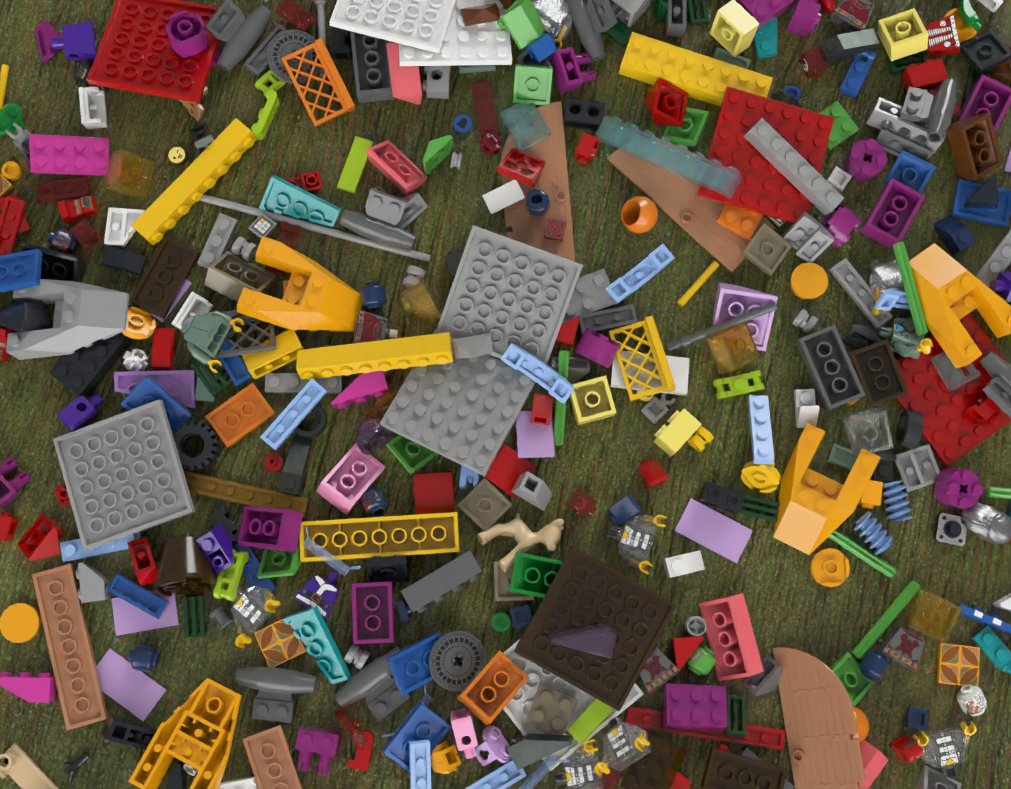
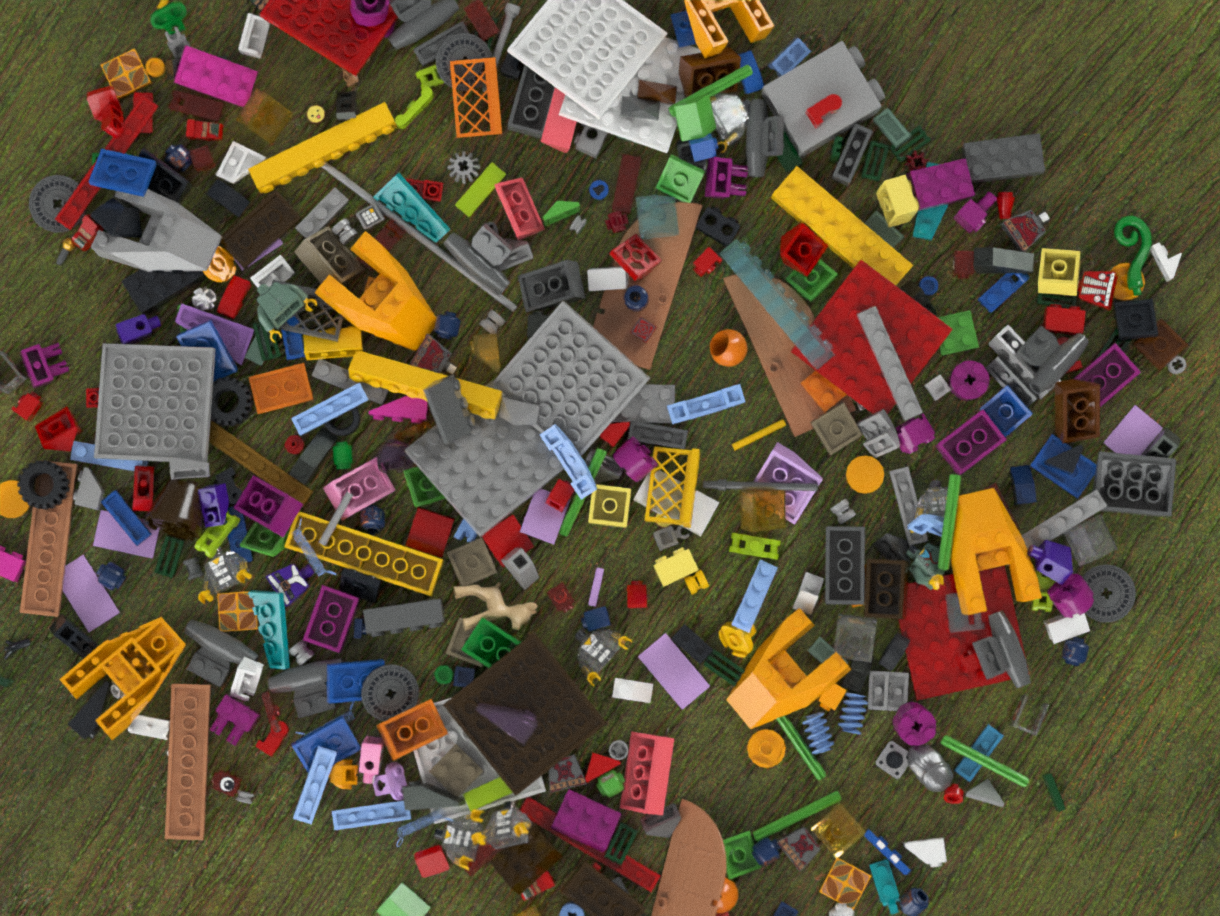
camera: 30 degrees right, 5 degrees up
none -> black tyre [17,460,70,510]
none -> light grey slope [169,458,210,480]
none -> white hinge [229,657,264,701]
none -> light grey bar [319,492,353,546]
none -> green brick [332,442,353,470]
none -> dark grey slope [423,374,475,444]
none -> light grey gear [448,151,480,184]
none -> dark grey slope [518,260,585,313]
none -> lavender tile [588,568,604,607]
none -> dark grey slope [620,96,660,120]

